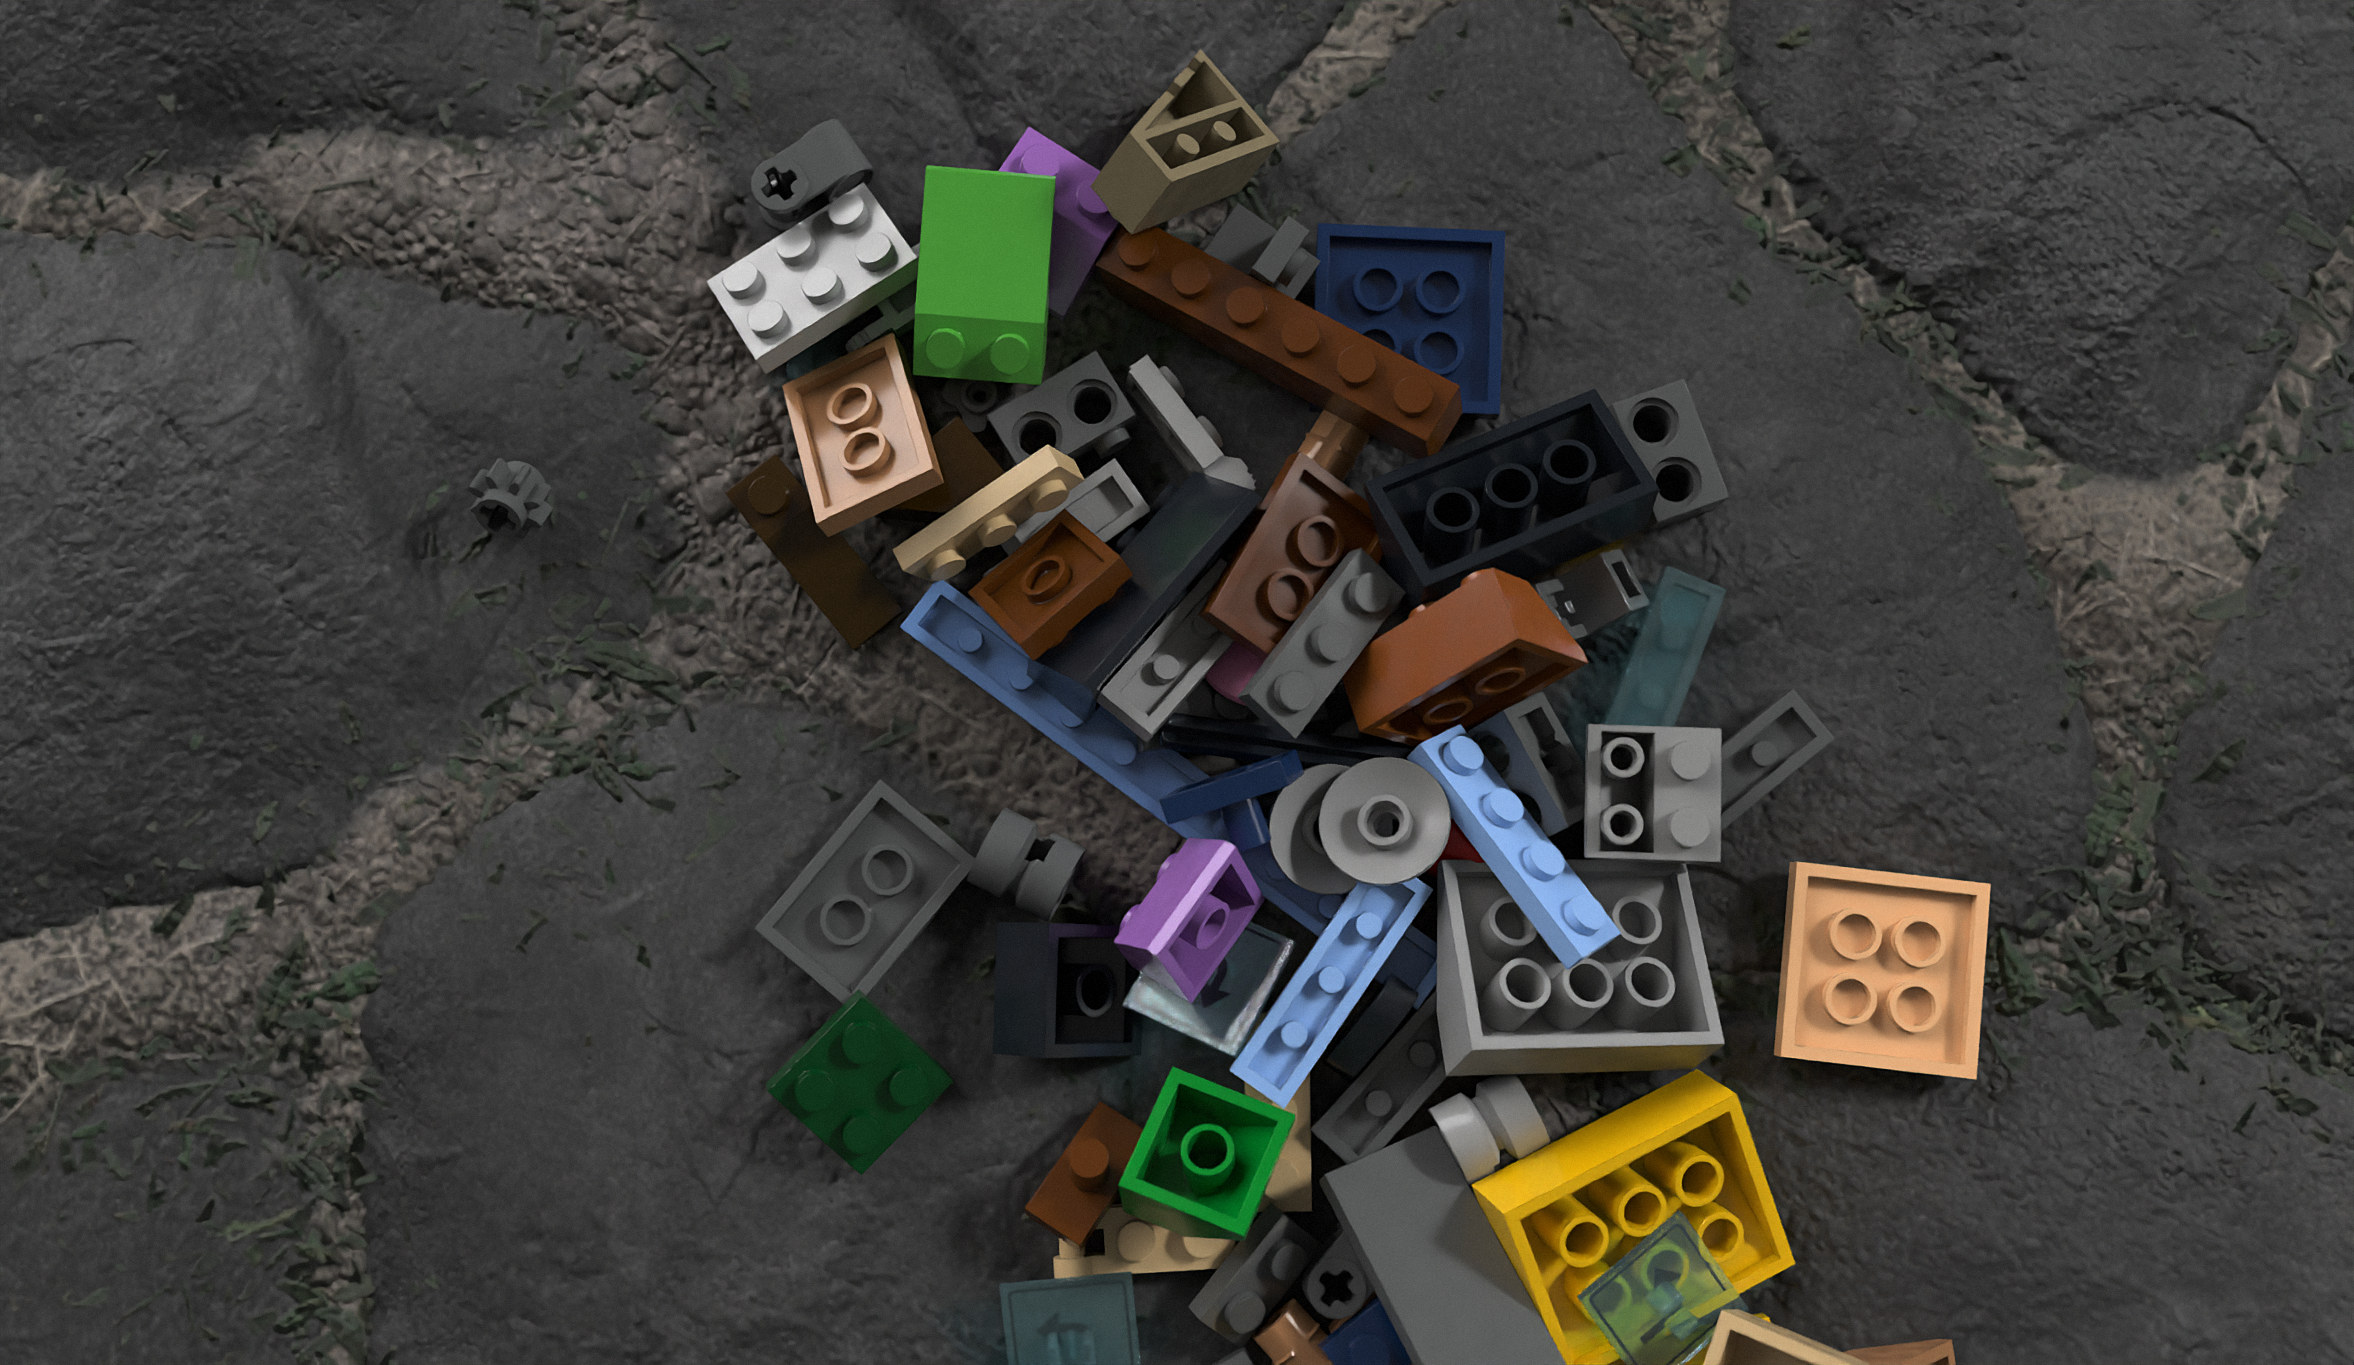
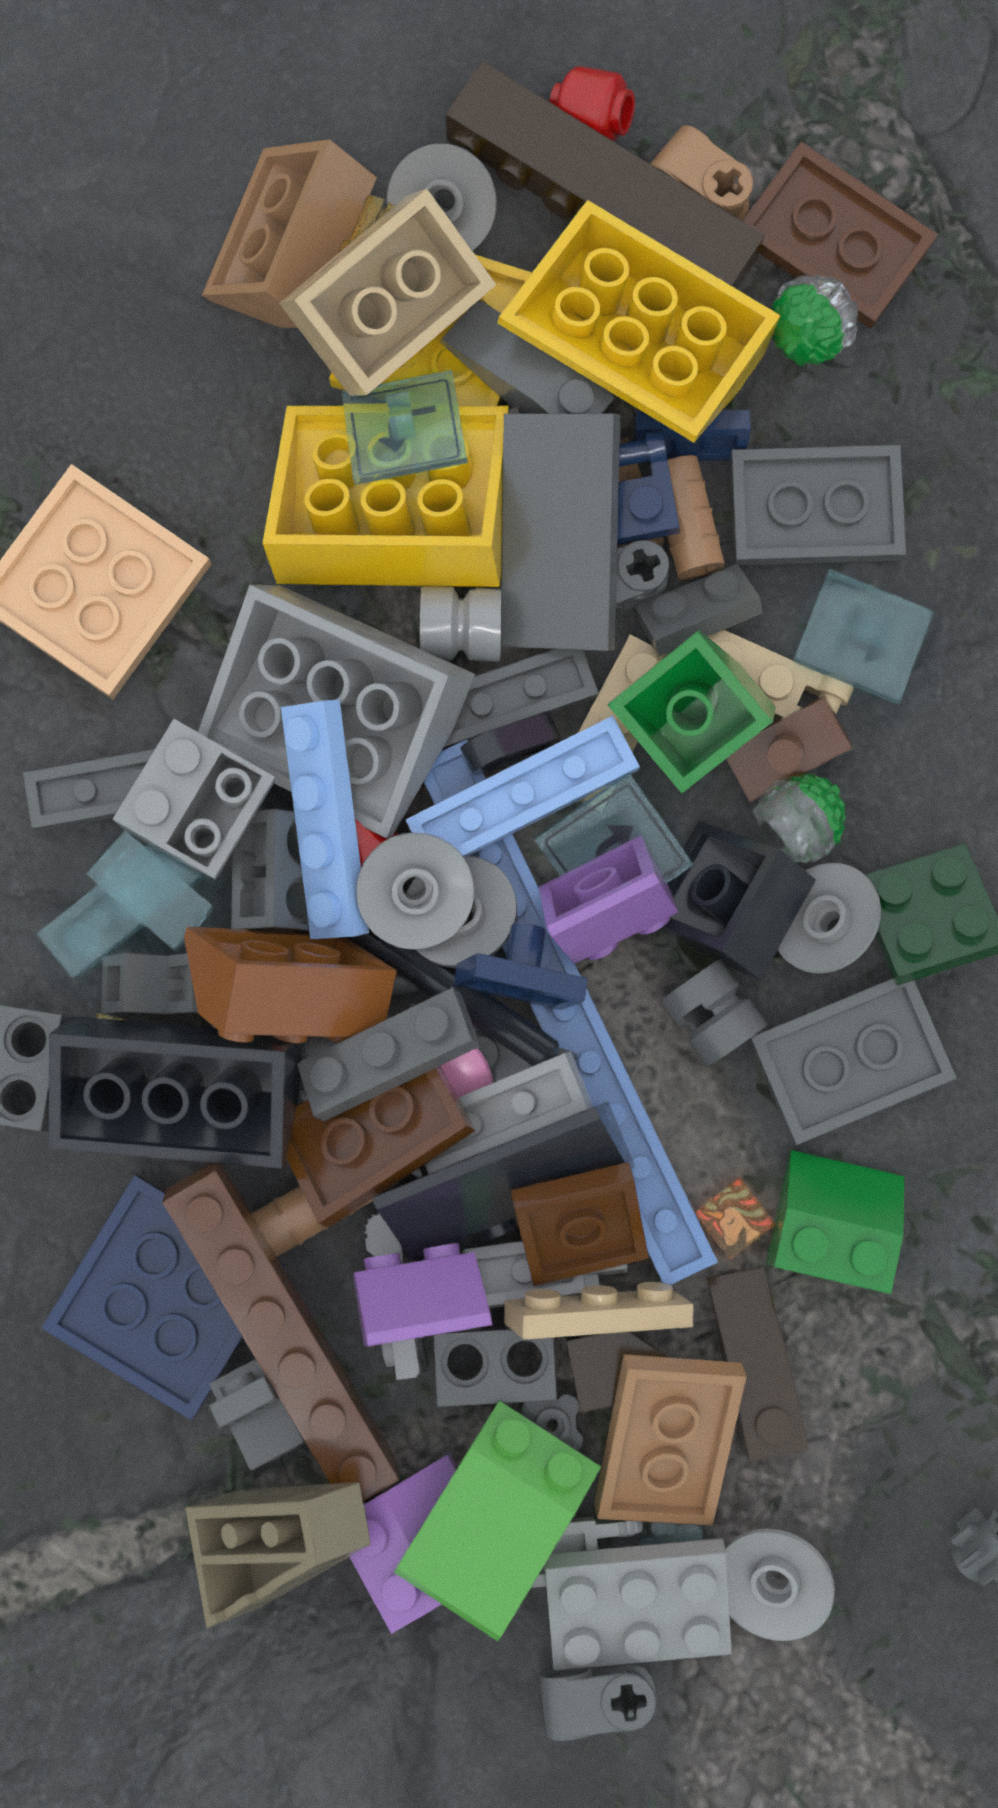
camera: 155 degrees left, 0 degrees up
none -> clear light blue tile [87,831,214,951]
none -> medium lavender slope [353,1243,492,1346]
none -> clear orange tile [694,1177,776,1260]
none -> light grey dish [725,1529,835,1641]
none -> clear piece [752,773,846,864]
none -> green slope [765,1150,904,1294]
none -> light grey dish [778,863,881,973]

